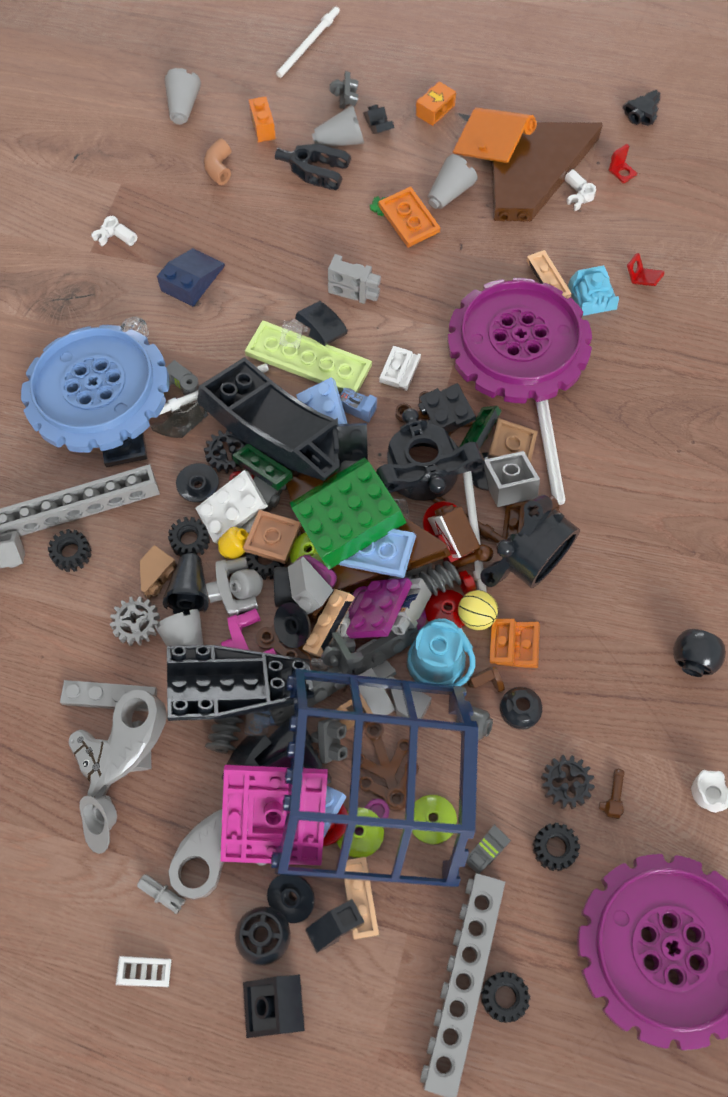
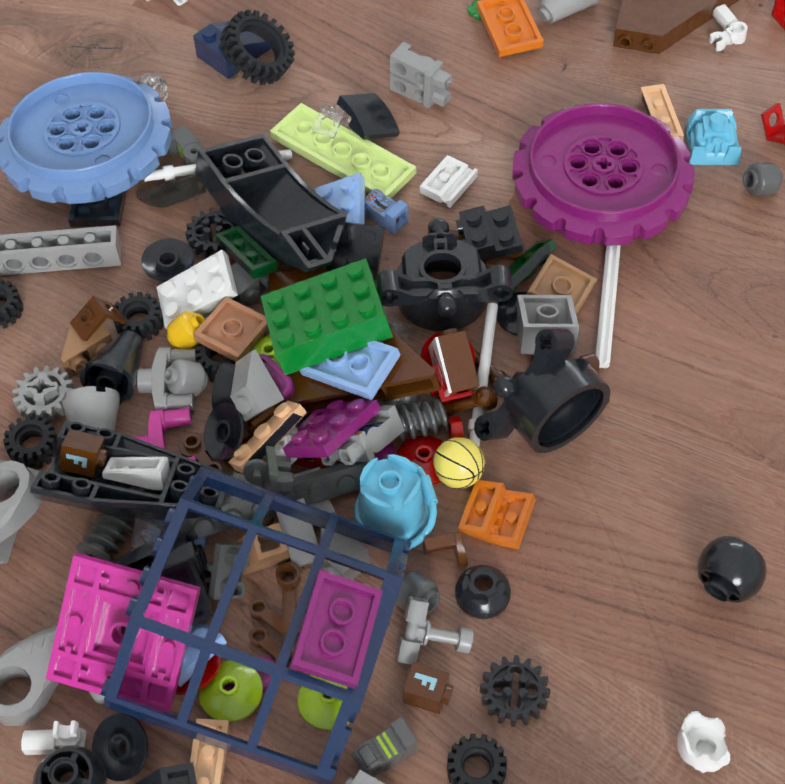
camera: 15 degrees right, 10 degrees down
reddish brown piece [598,769,625,819] -> none
none -> black tyre [3,415,57,469]
none -> white bar [21,720,86,755]
none -> reddish brown brick [59,429,108,477]
none -> reddish brown bracket [70,296,126,341]
none -> white slope [102,457,170,491]
none -> black tyre [220,10,295,85]
none -> magenta plate [289,570,383,689]
none -> light grey bar [395,596,474,664]
none -> reddish brown brick [403,662,454,714]
none -> dark grey head [743,162,783,196]

